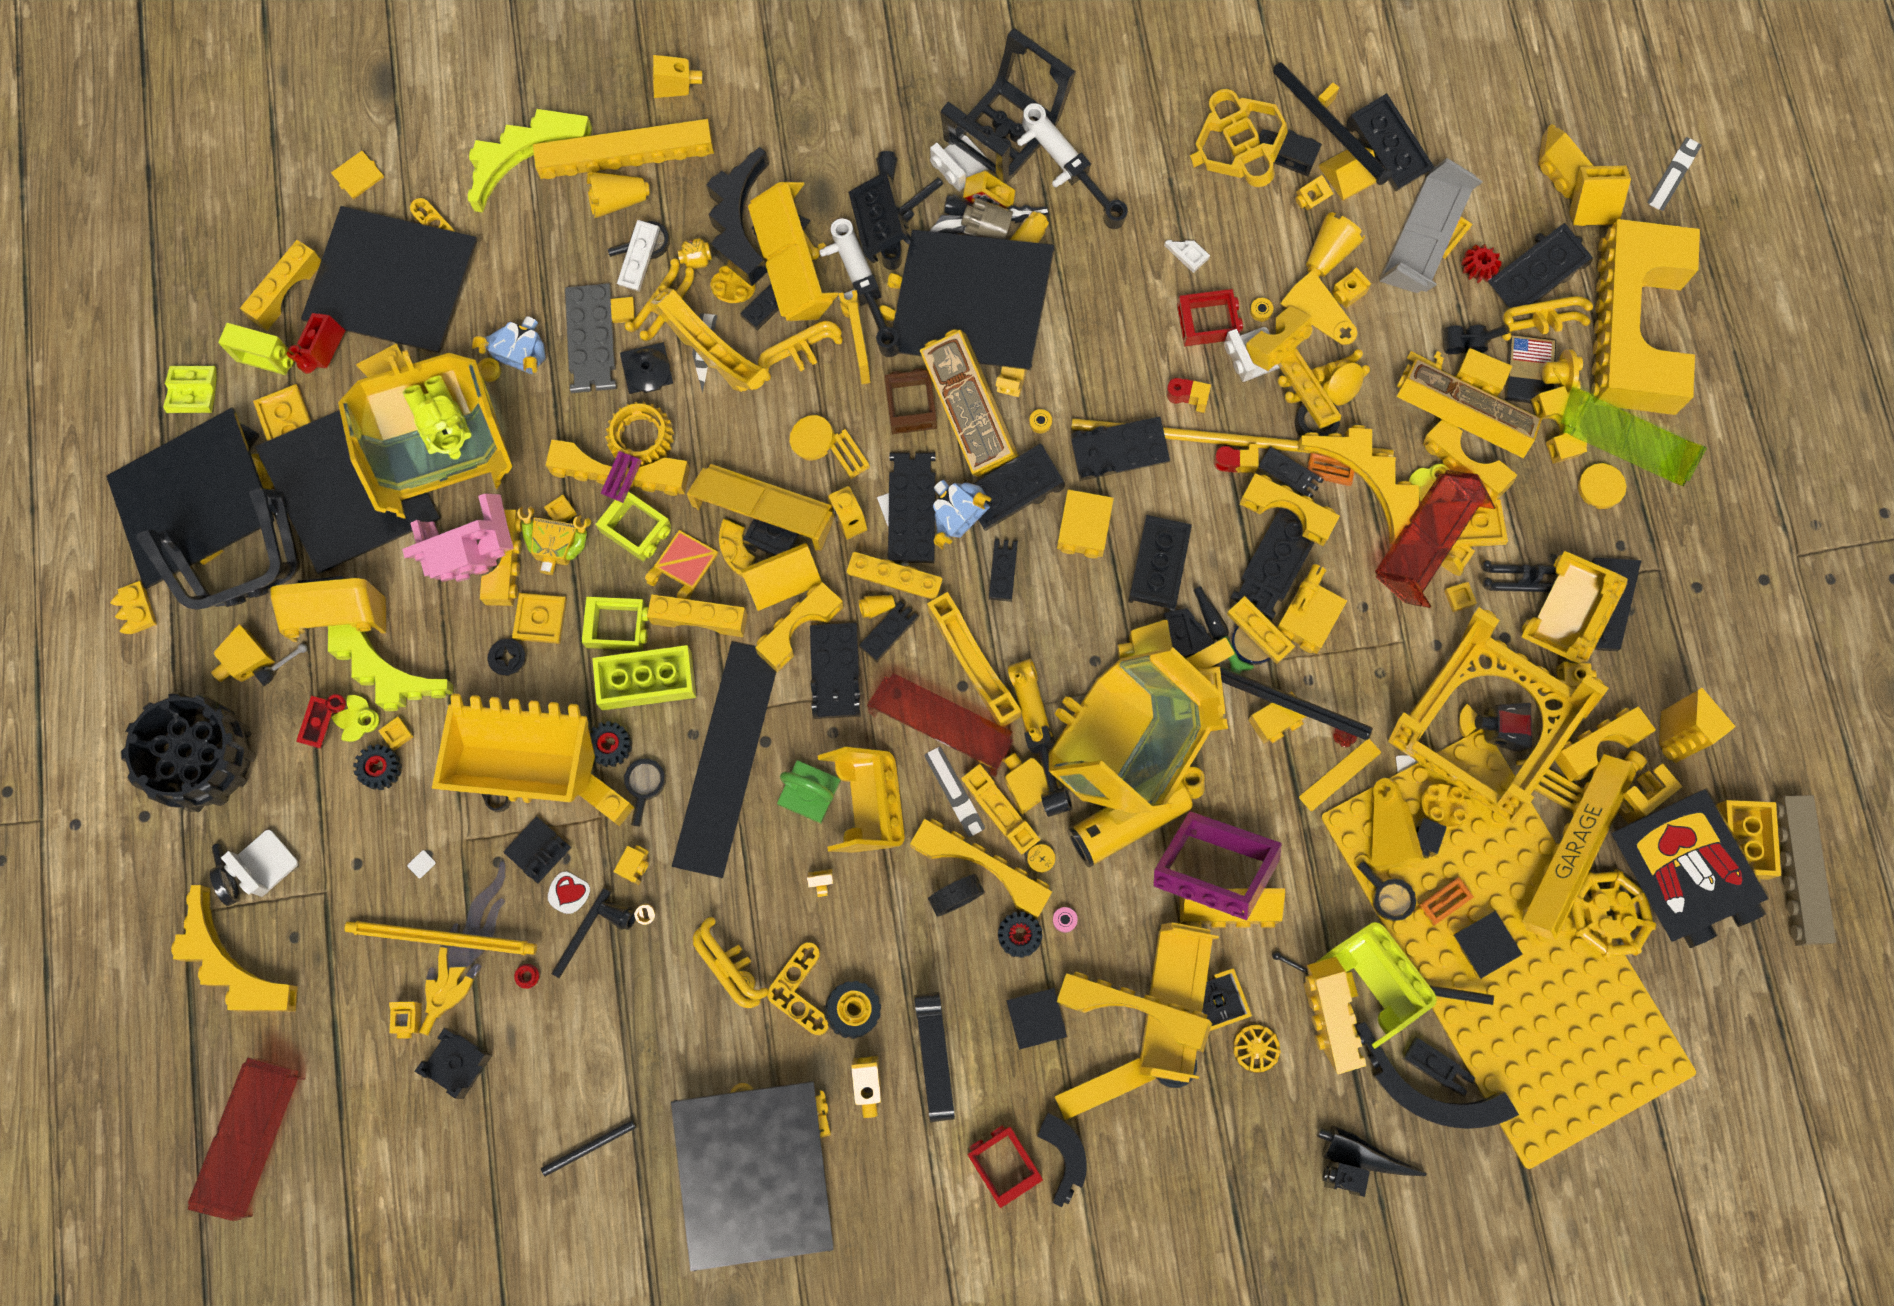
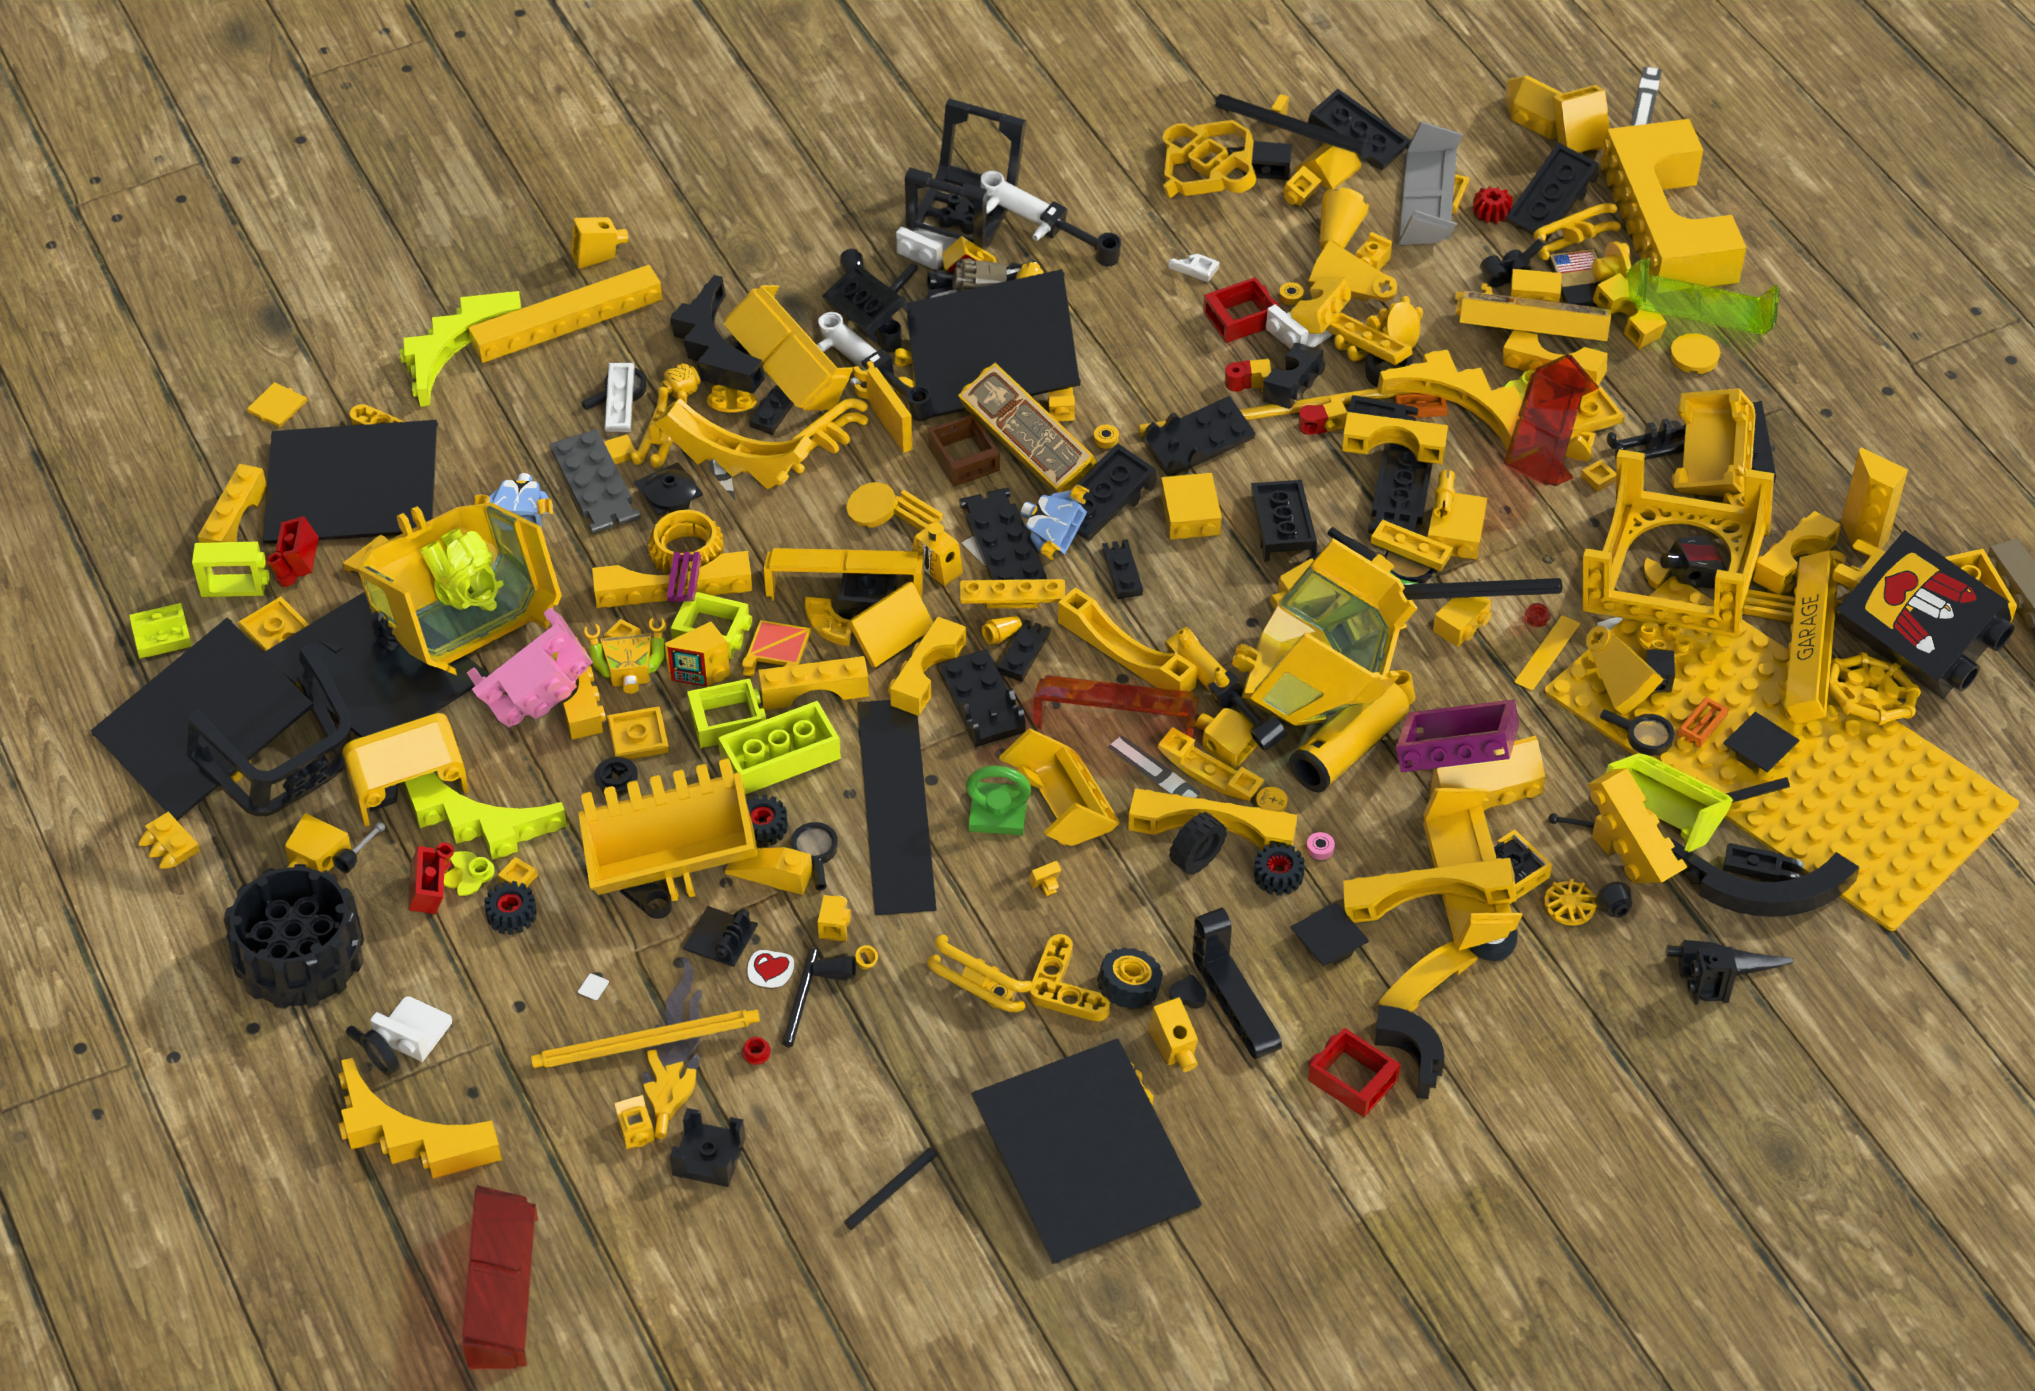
camera: 20 degrees left, 25 degrees down
yellow cone [586,172,650,218] -> none
none -> yellow slope [665,622,730,687]
none -> black tile [1169,974,1206,1009]
none -> black arch [1263,343,1325,409]
none -> black cone [1595,881,1632,918]

